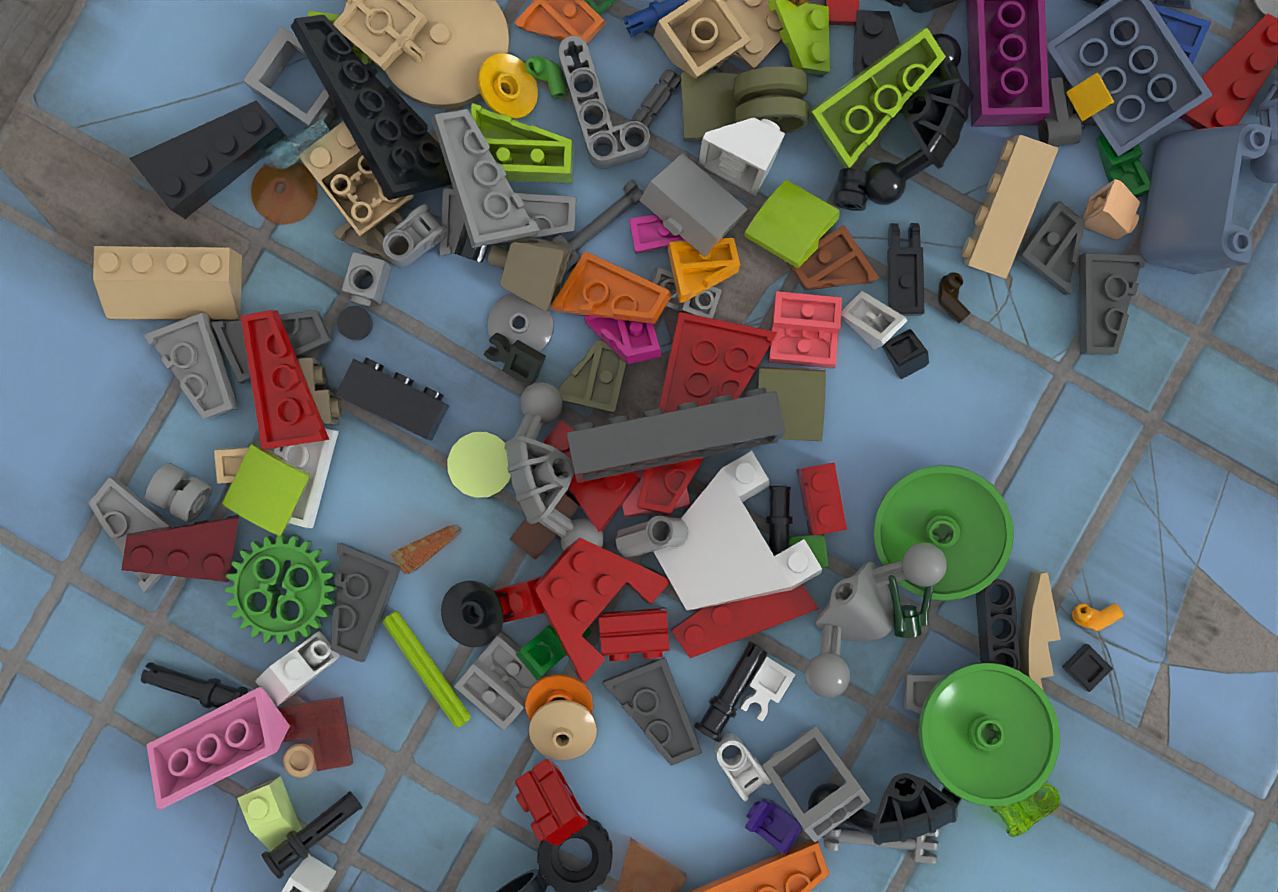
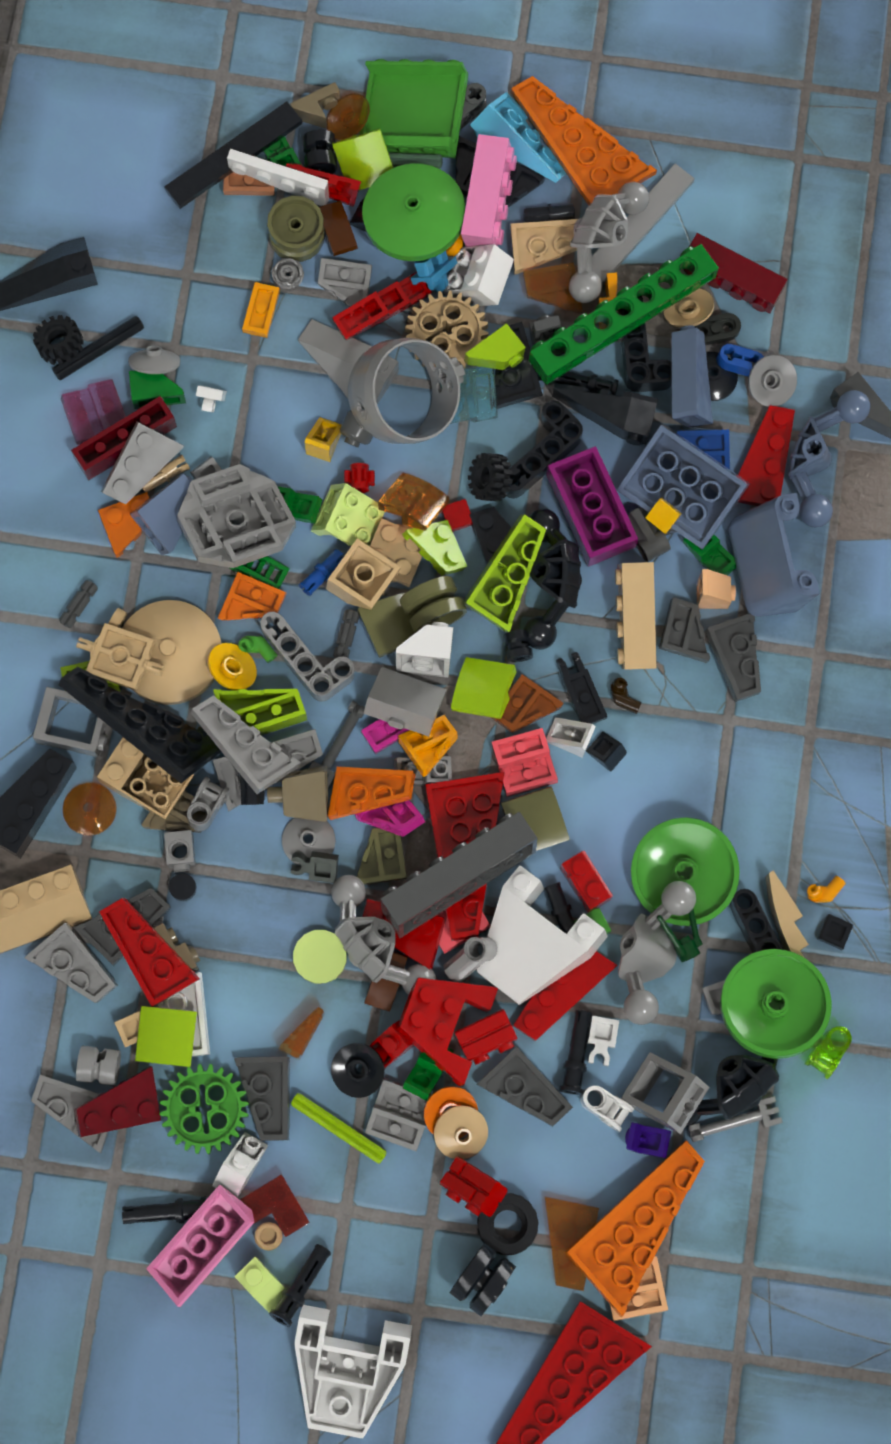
camera: 25 degrees left, 10 degrees down
clear light blue wing [258,119,330,169] -> none
black brick [336,357,449,441] -> none

